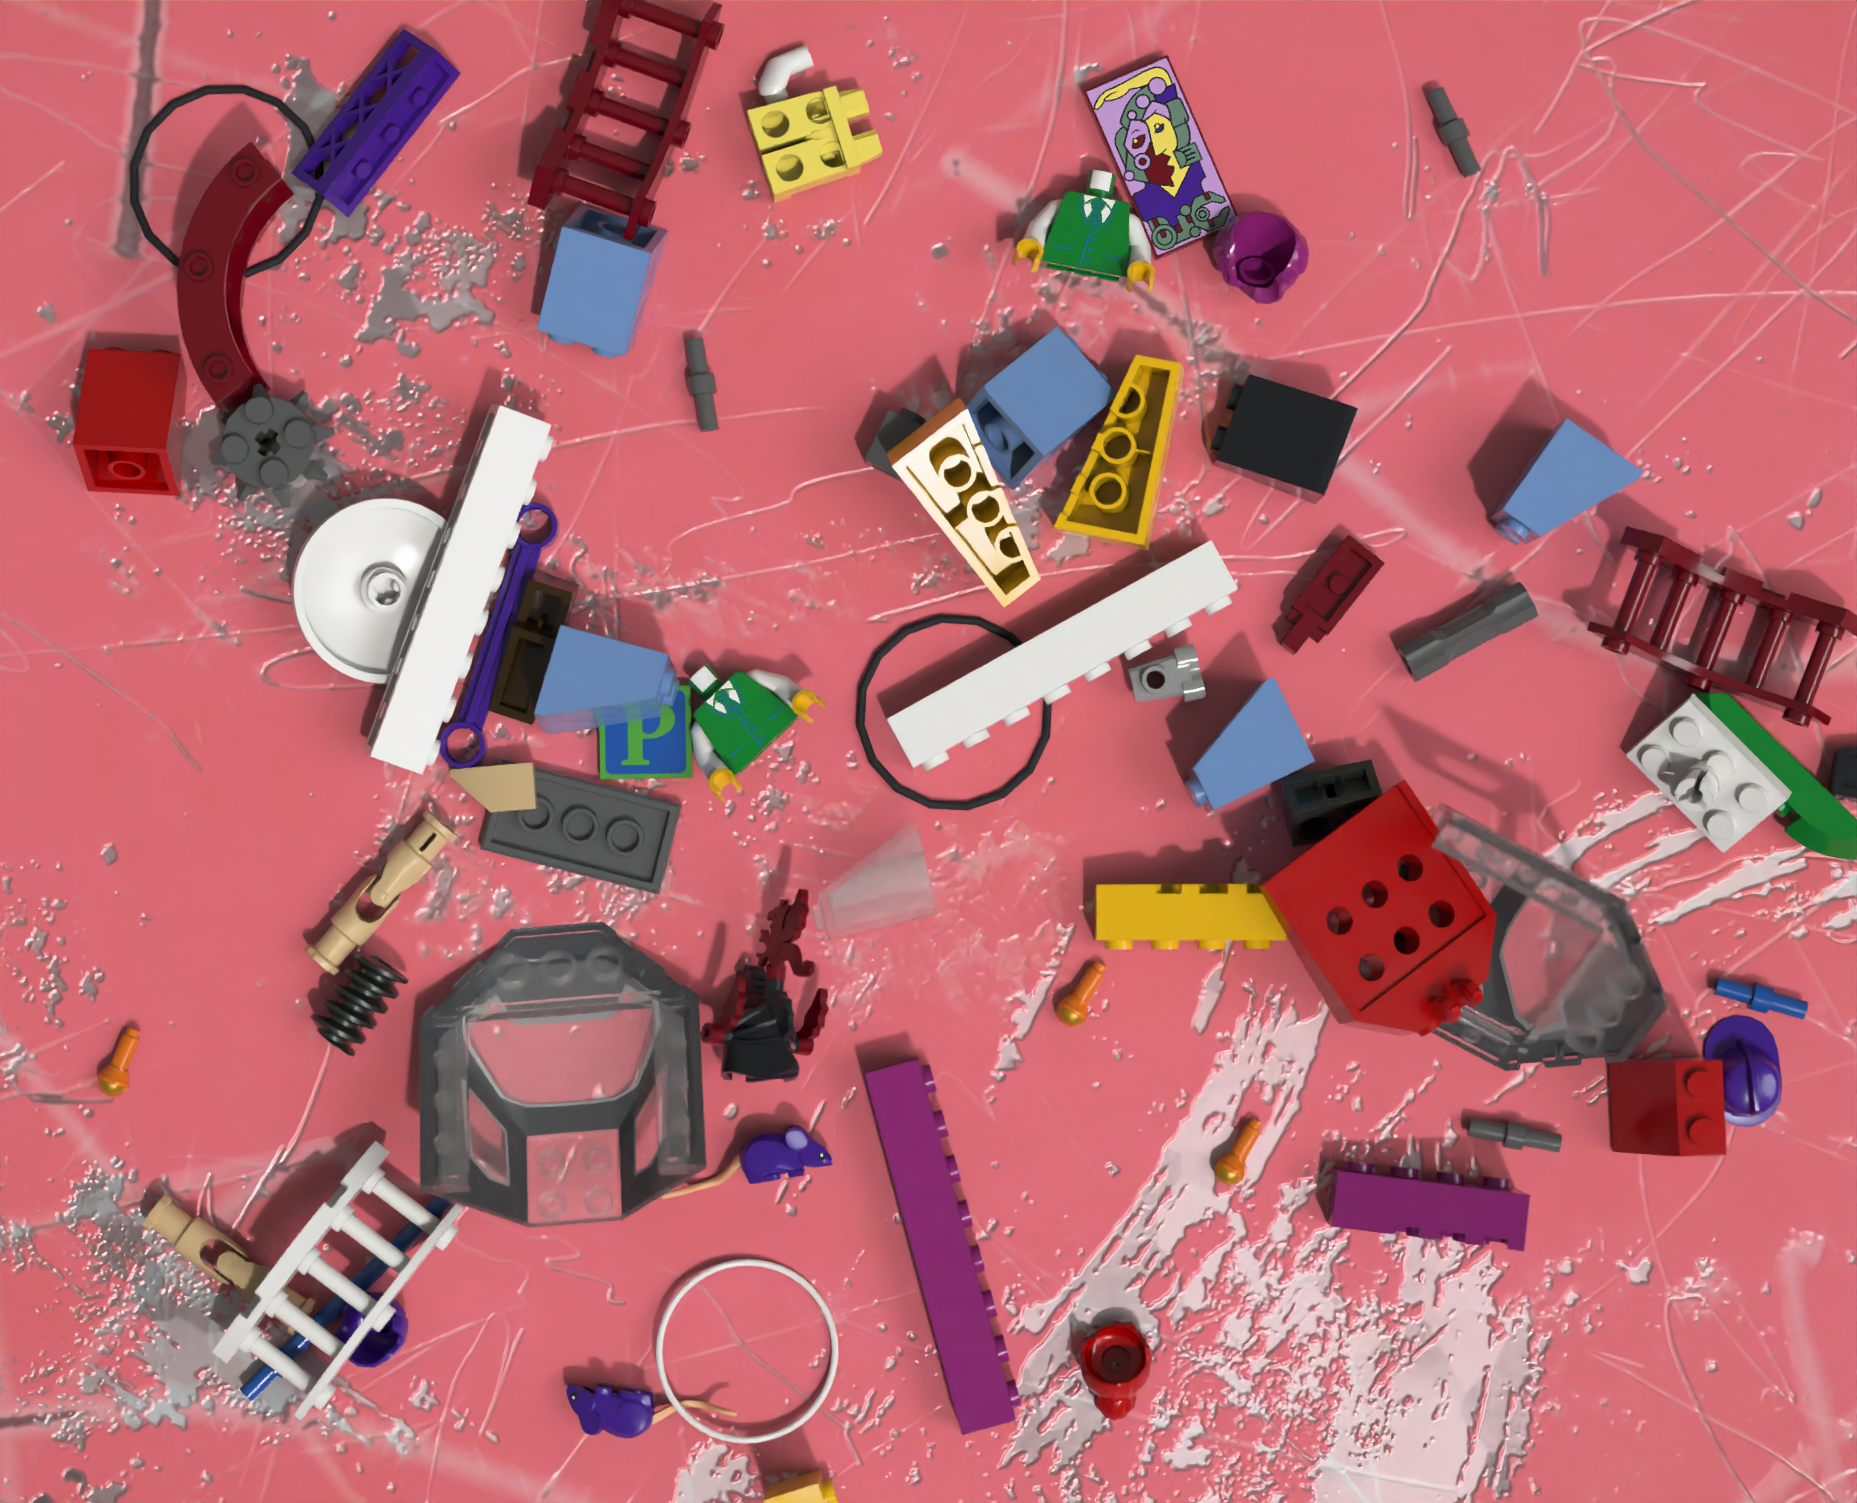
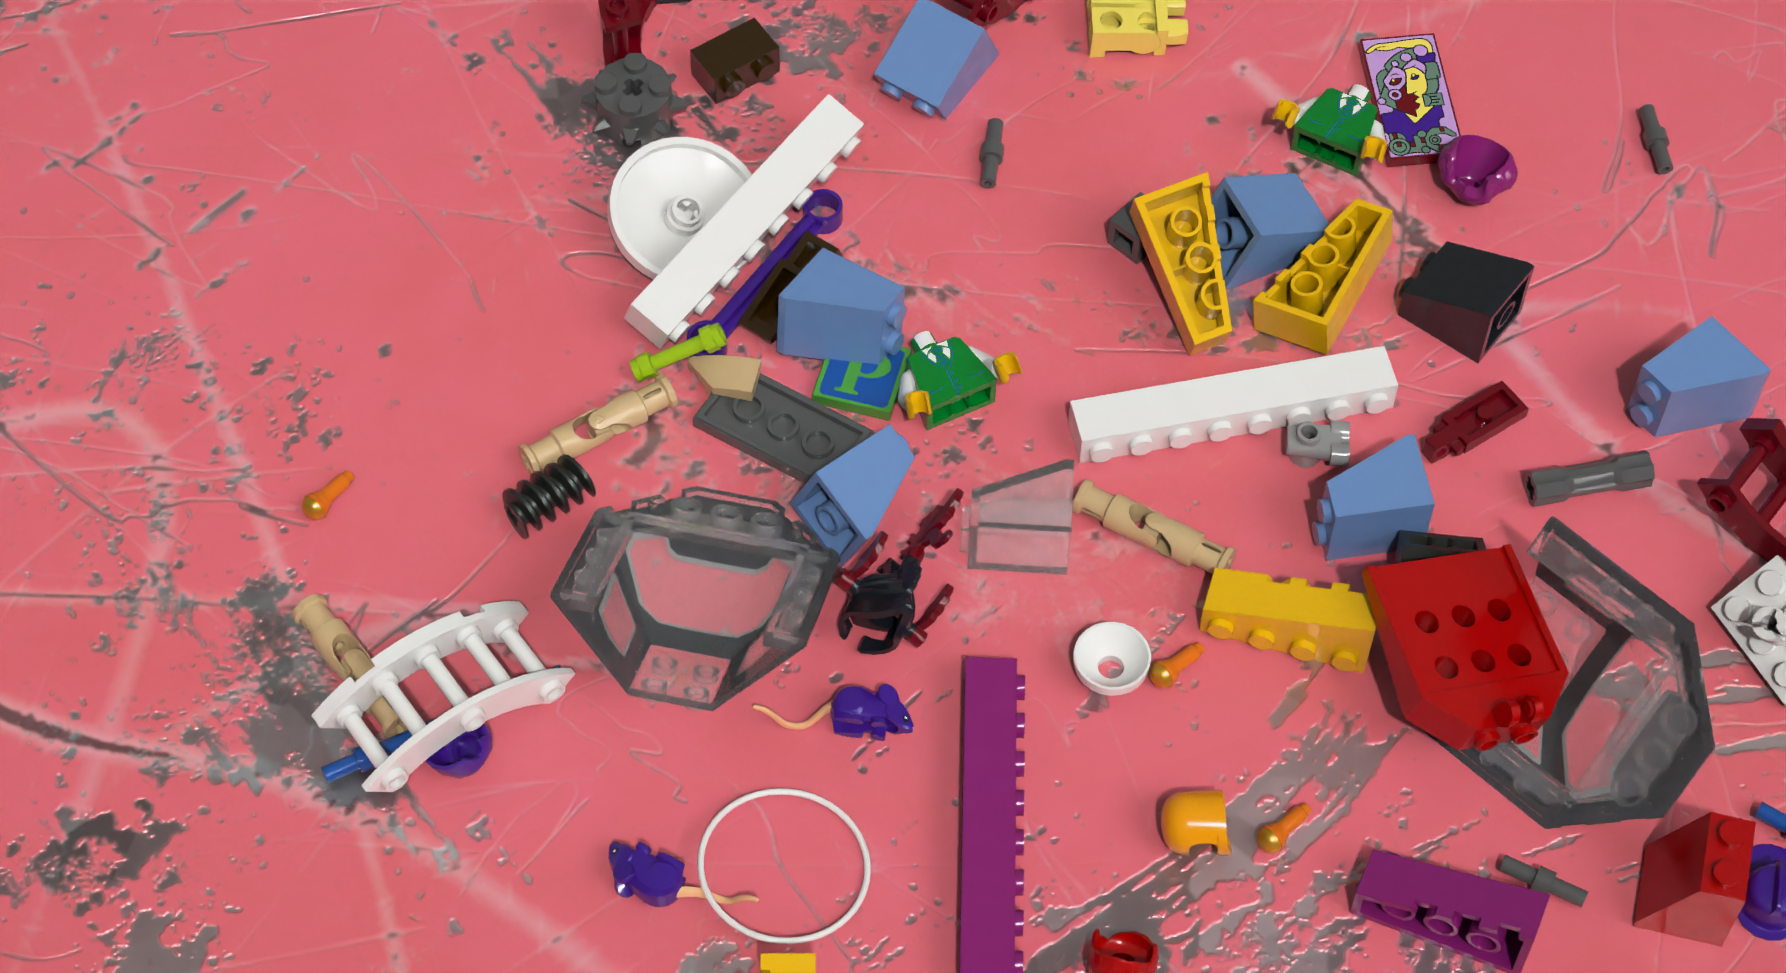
camera: 20 degrees right, 30 degrees down
red slope [73,347,187,496] -> none
black piece [856,614,1052,811] -> none
none -> lime bar [630,322,728,382]
none -> dark brown brick [690,18,780,104]
none -> medium blue slope [790,424,915,569]
none -> tan piece [1071,479,1237,574]
none -> white piece [1073,622,1151,696]
none -> light orange helmet [1161,790,1232,856]

